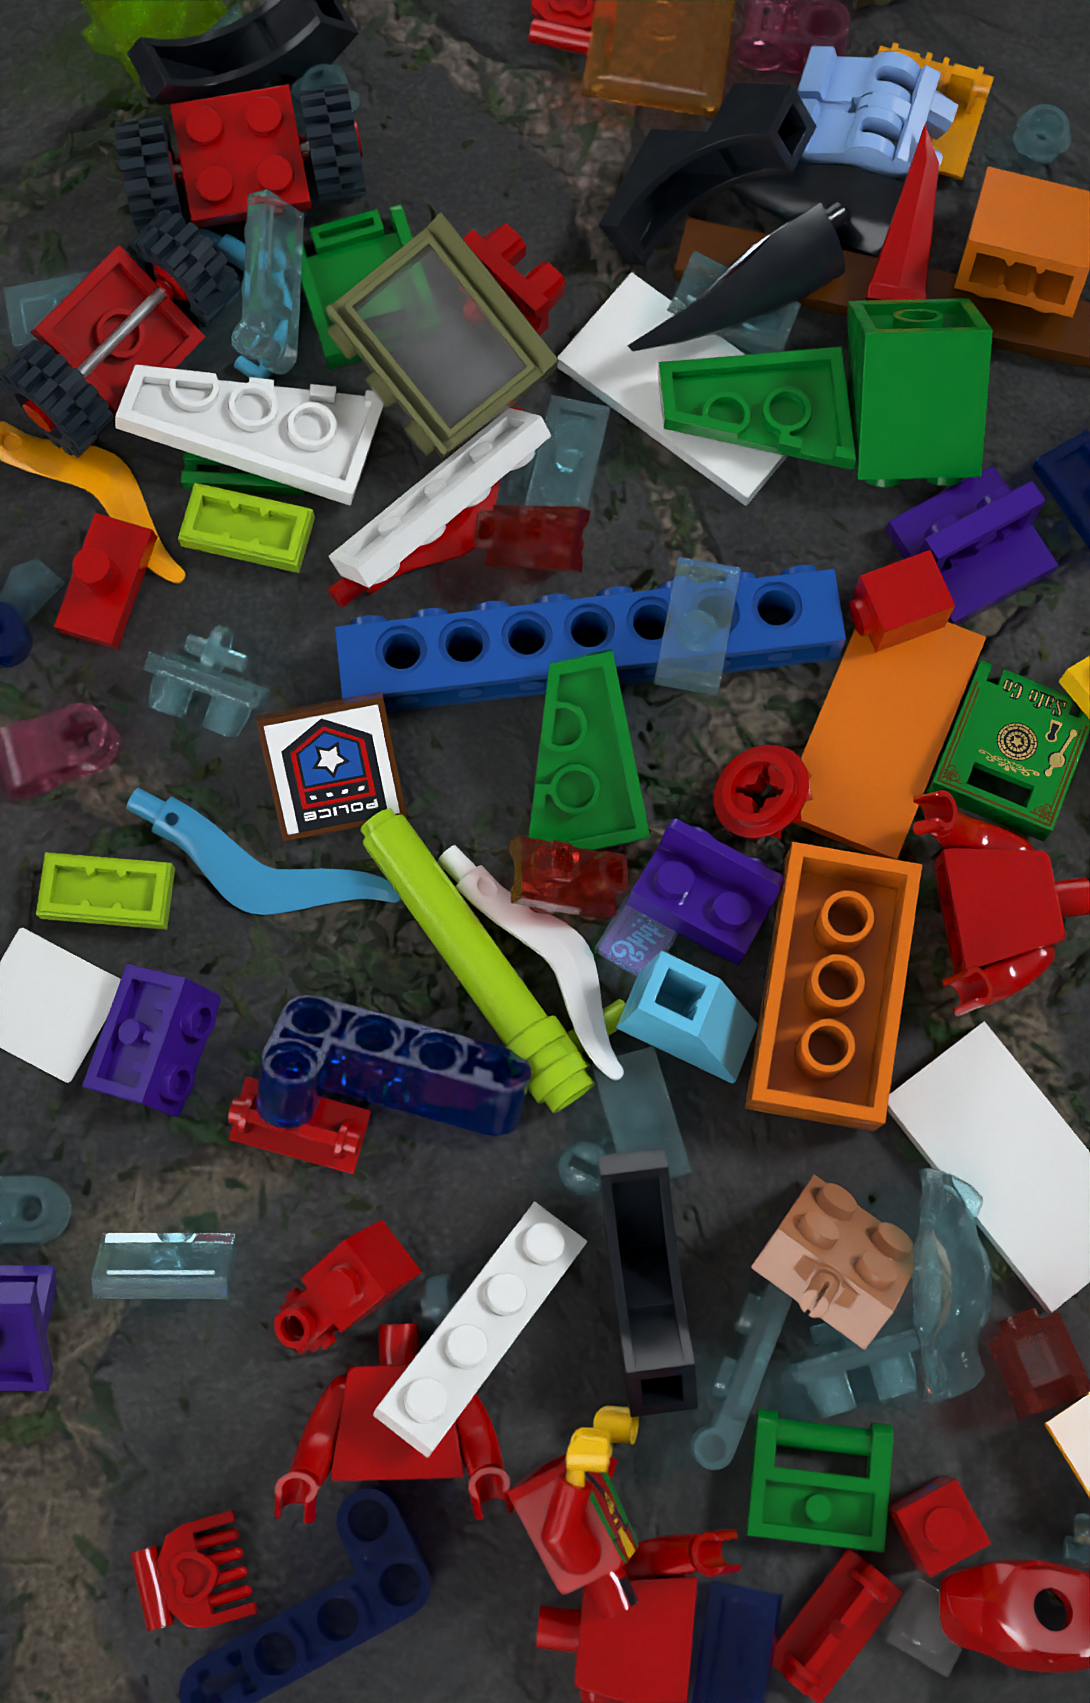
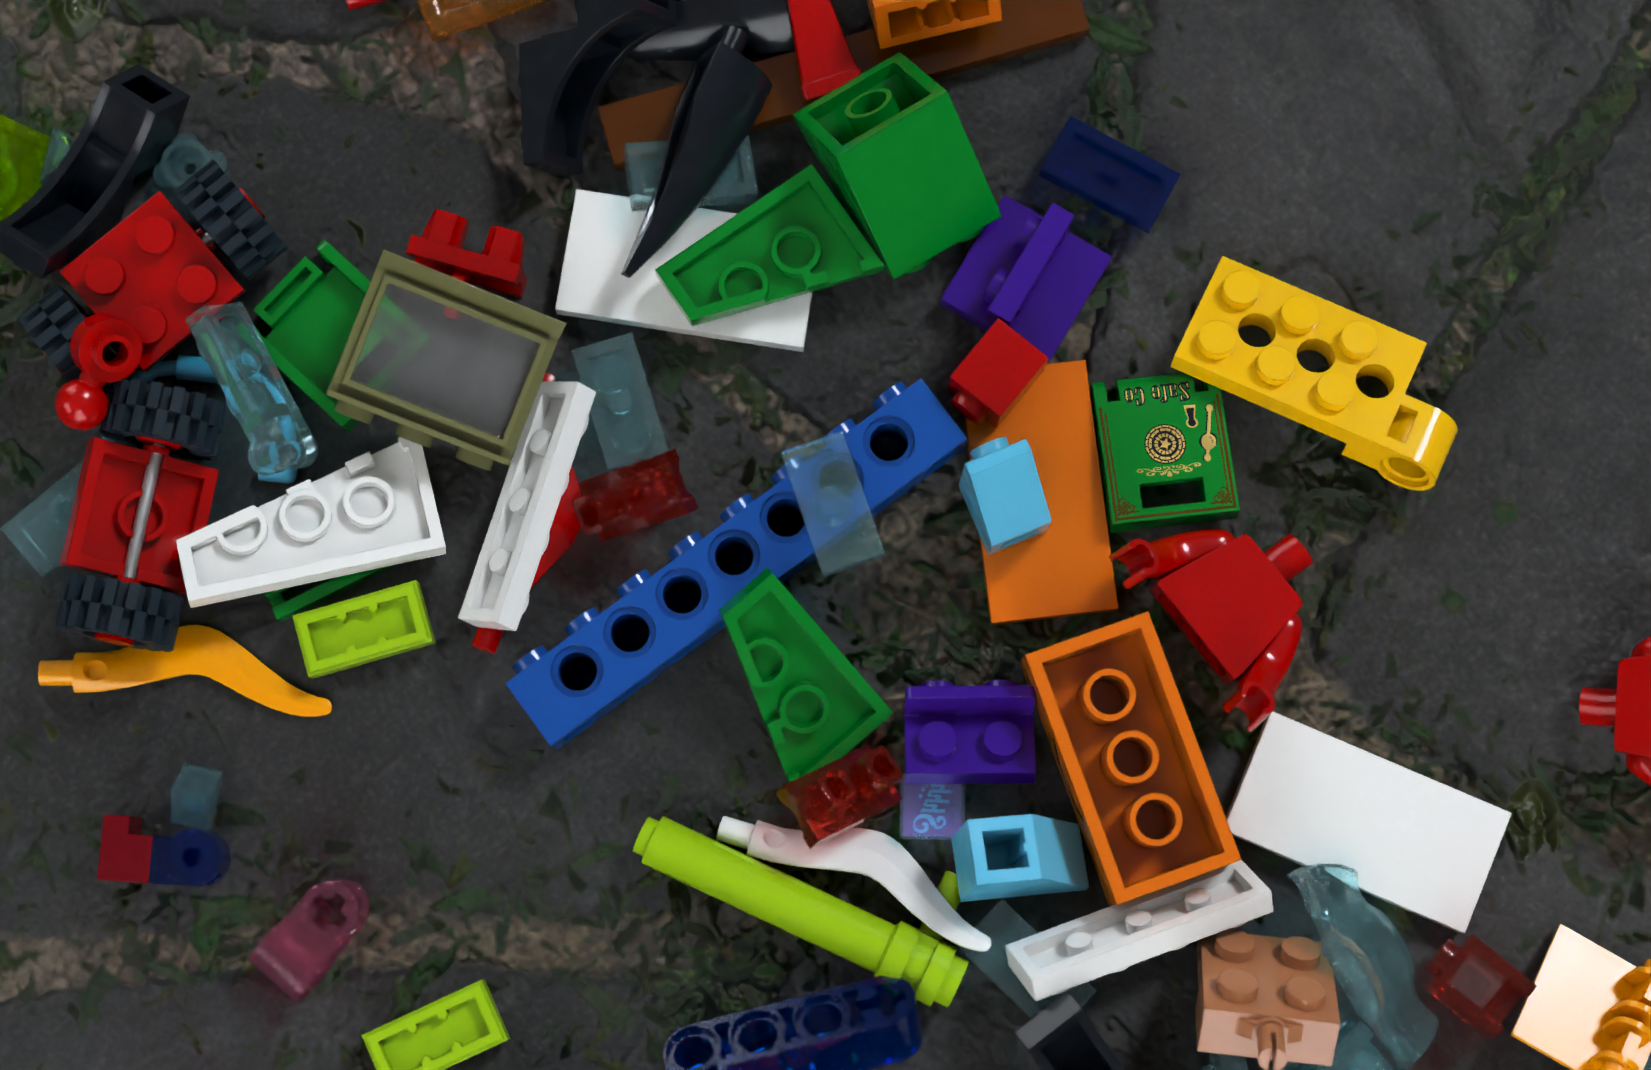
camera: 30 degrees left, 5 degrees up
red tile [54,513,158,650] -> none
dark azure piece [126,787,401,915] -> none
clear light blue hips [143,625,270,737] -> none
tile [256,692,407,842] -> none
clear light blue hinge [558,1141,607,1196] -> none
red gear [713,745,813,844] -> none
none -> red plate [54,313,143,431]
none -> medium azure slope [958,437,1052,555]
none -> white plate [1005,860,1274,1001]

